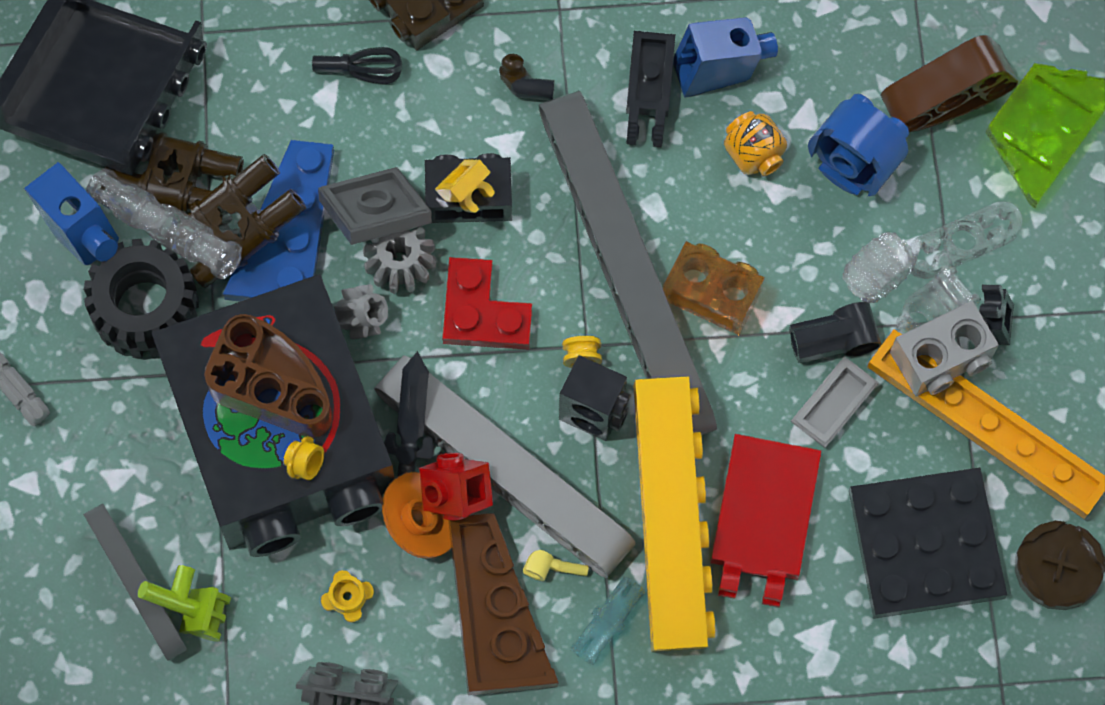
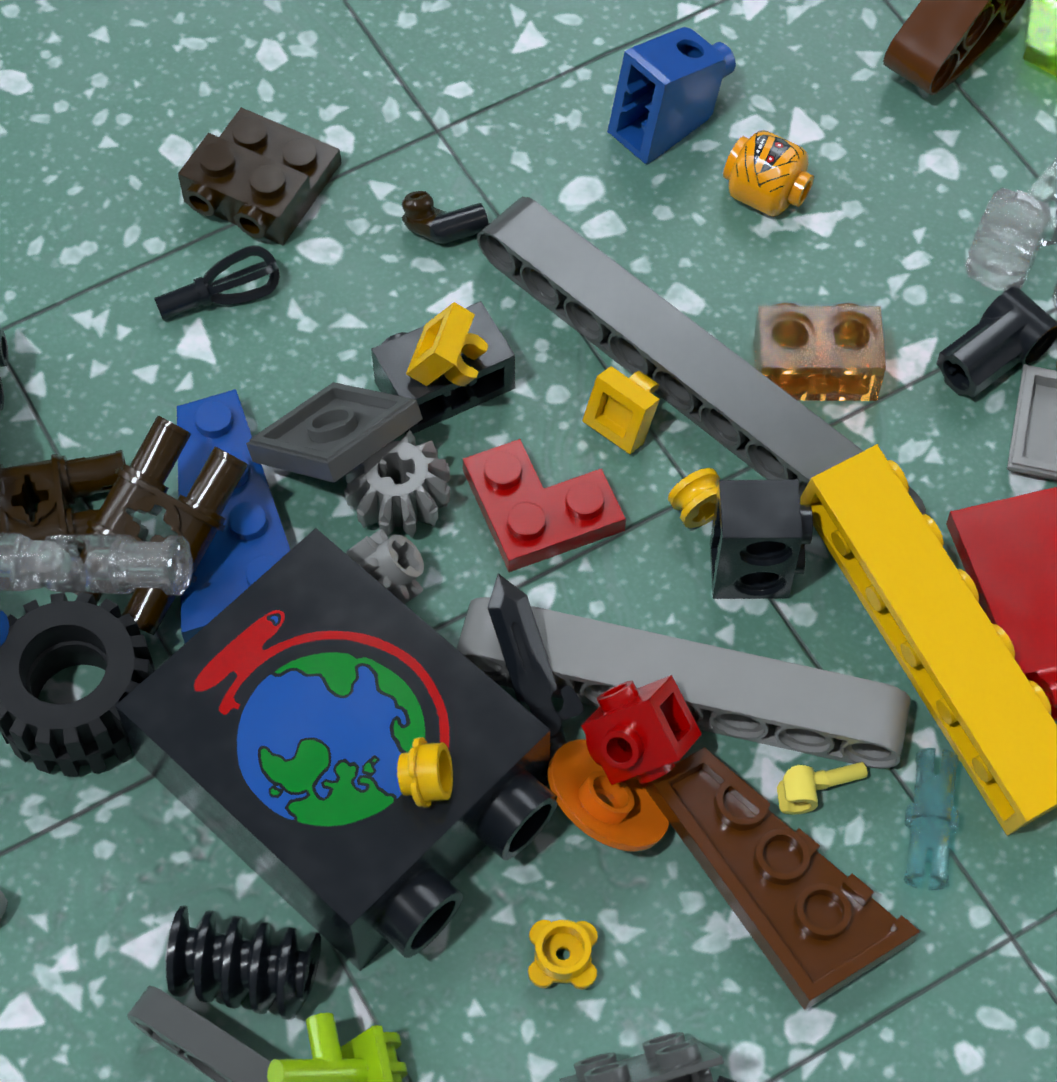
camera: 25 degrees left, 10 degrees down
reddish brown beam [204,314,333,438] -> none
black hinge [626,31,676,148] -> none
blue brick [808,94,909,197] -> none
none -> black piece [165,905,321,1020]
none -> yellow tile [582,366,660,454]

